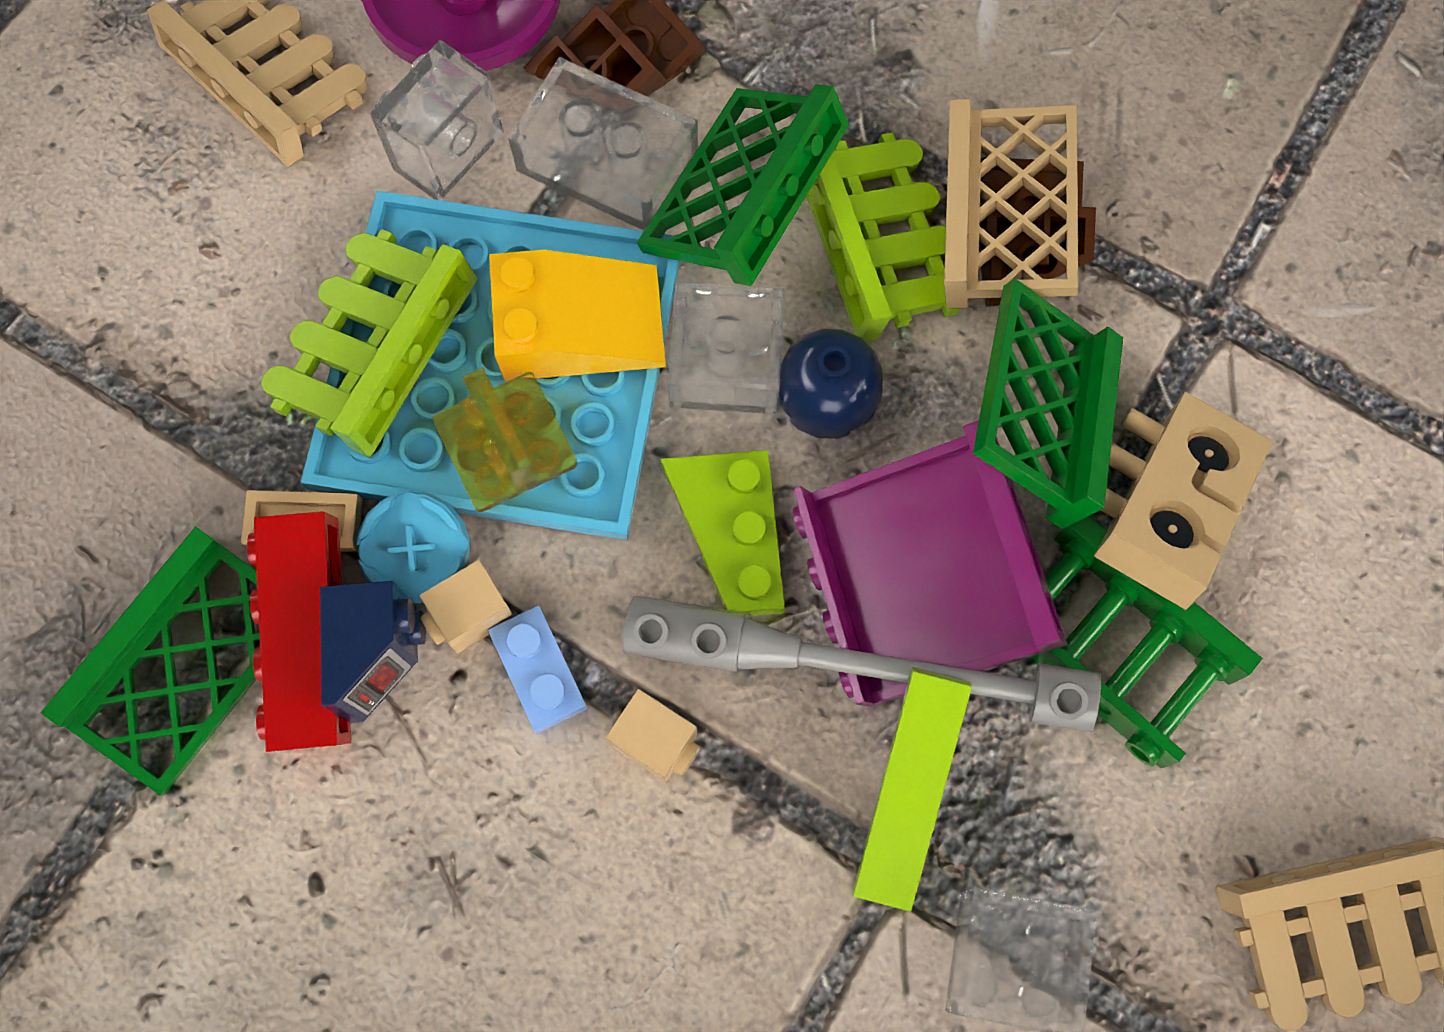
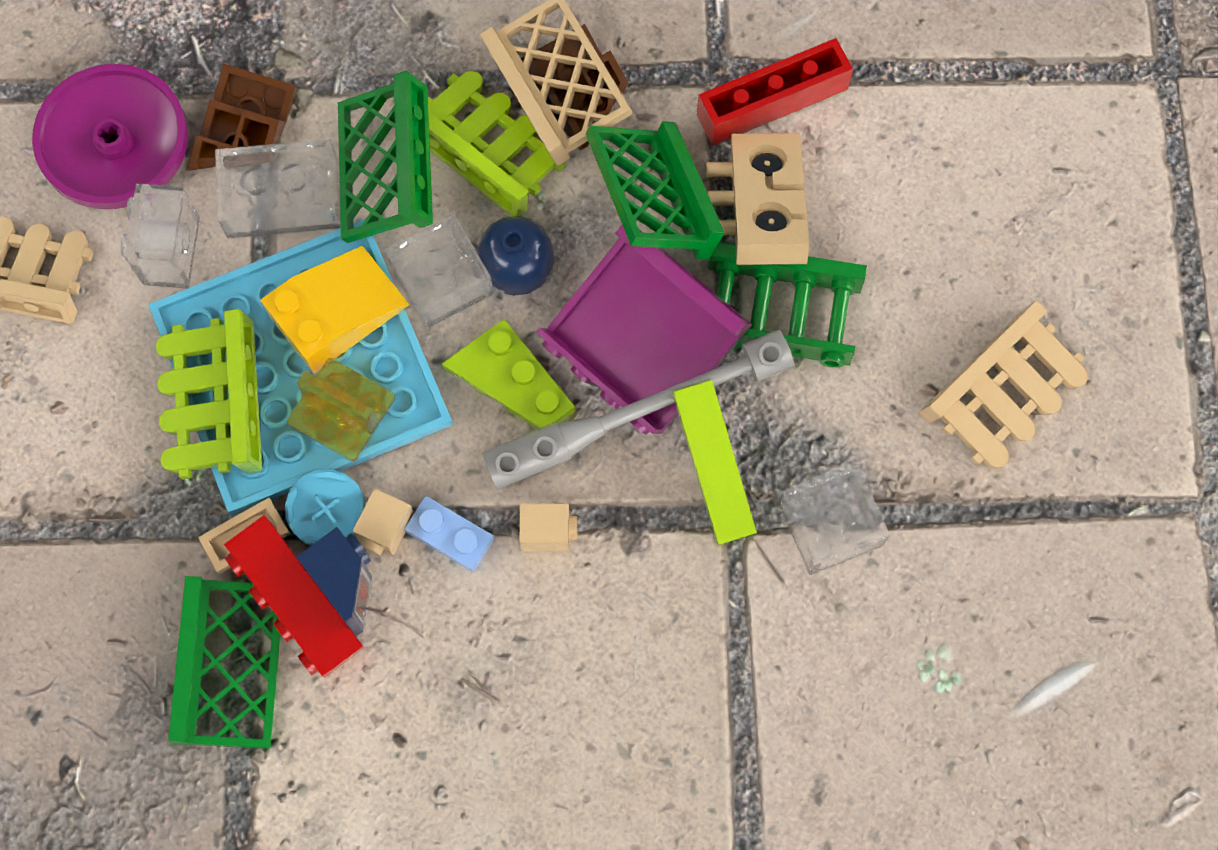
camera: 30 degrees left, 0 degrees up
none -> red brick [697,38,853,146]

